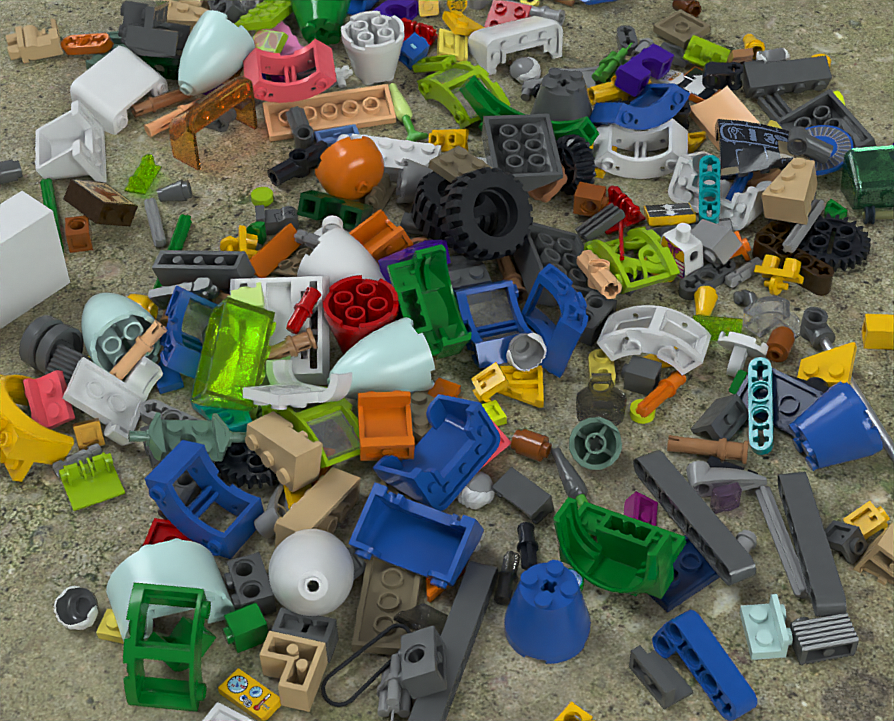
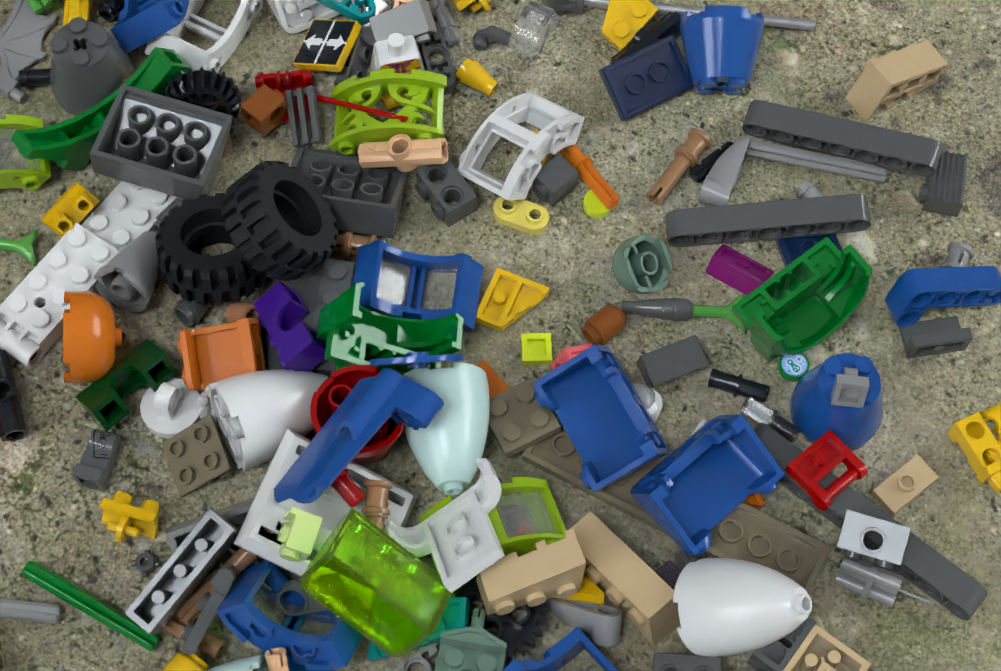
camera: 70 degrees left, 20 degrees up
green tile [246,221,267,245] -> none
orange tile [249,223,301,278] -> none
lime tile [251,187,274,207] -> none
light grey axle [294,229,321,249] -> none
black piece [321,623,411,707] -> none
orange panel [357,390,415,461] -> none
clear smoke tile [393,603,448,636] -> none
dark tan plate [428,146,492,183] -> none
yellow bracket [471,362,510,403] -> none
light grey hair [506,333,547,372] -> none
blue window [521,263,588,378] -> none
clear smoke piece [576,373,627,426] -> none
dark grey panel [690,394,749,441] -> none
clear neon green hinge [692,315,743,341] -> none
clear purple plate [710,482,742,514] -> none
white tile [717,331,769,377] -> none
green tile [729,369,748,394] -> none
light aqua bracket [740,594,793,660] -> none
beam [748,357,774,455] -> none
dark orange brick [766,326,795,362] -> none
dark grey bracket [825,520,868,564] -> none
yellow bracket [843,501,890,540] -> none
none -> blue panel [273,368,444,504]
none -> blue piece [370,351,466,369]
none -> red plate [785,430,868,511]
none -> light grey tile [831,367,869,408]
none -> tan plate [871,454,939,517]
none -> light grey bush [940,242,974,267]

